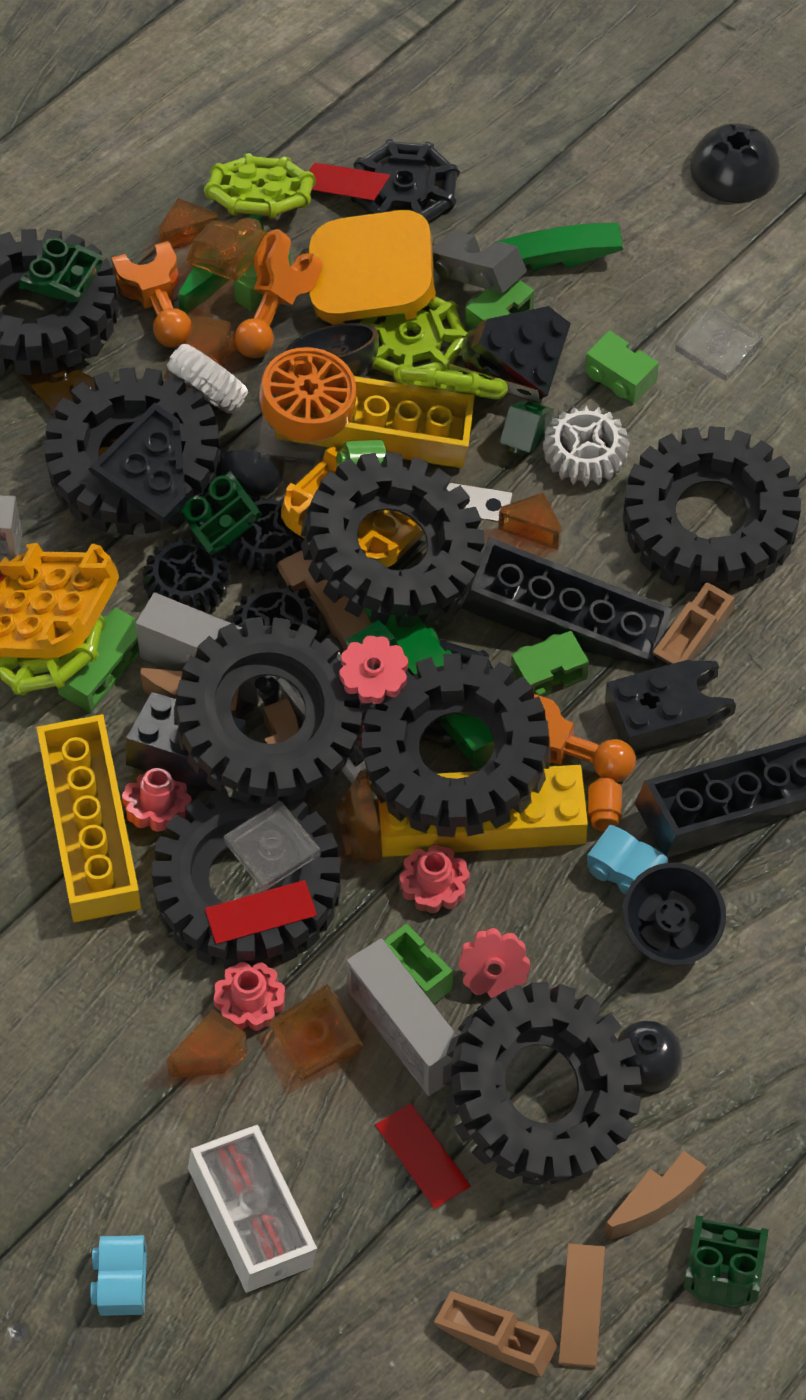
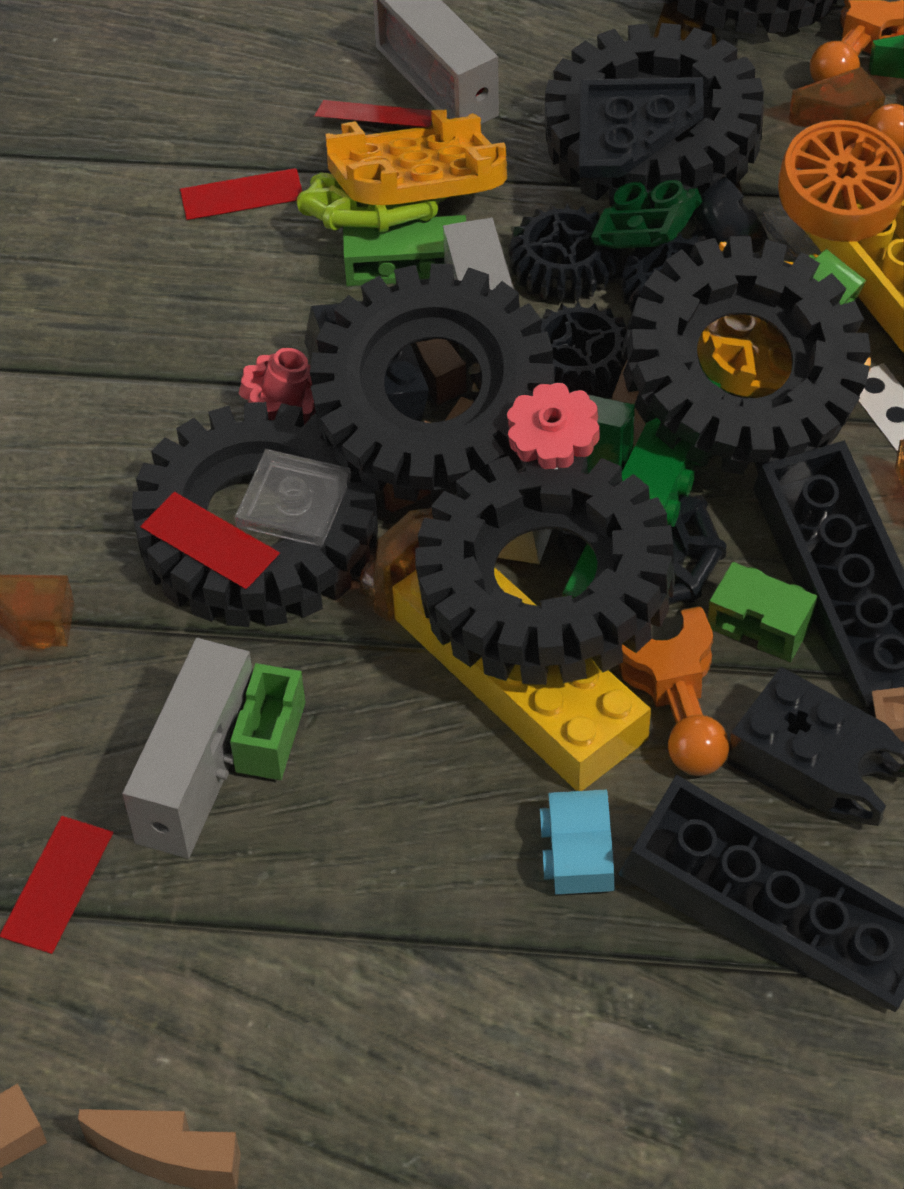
camera: 55 degrees right, 5 degrees down
yellow brick [37,714,142,923] -> none
white gear [167,344,248,413] -> none
coral plant [214,962,286,1031] -> none
clear orange slope [268,984,364,1081] -> none
coral plant [399,845,470,913] -> none
black tyre [443,982,642,1185] -> none
coral plant [458,928,530,998] -> none
orange brick [588,778,622,831] -> none
black cylinder [617,1020,683,1094] -> none
black piece [622,863,726,966] -> none

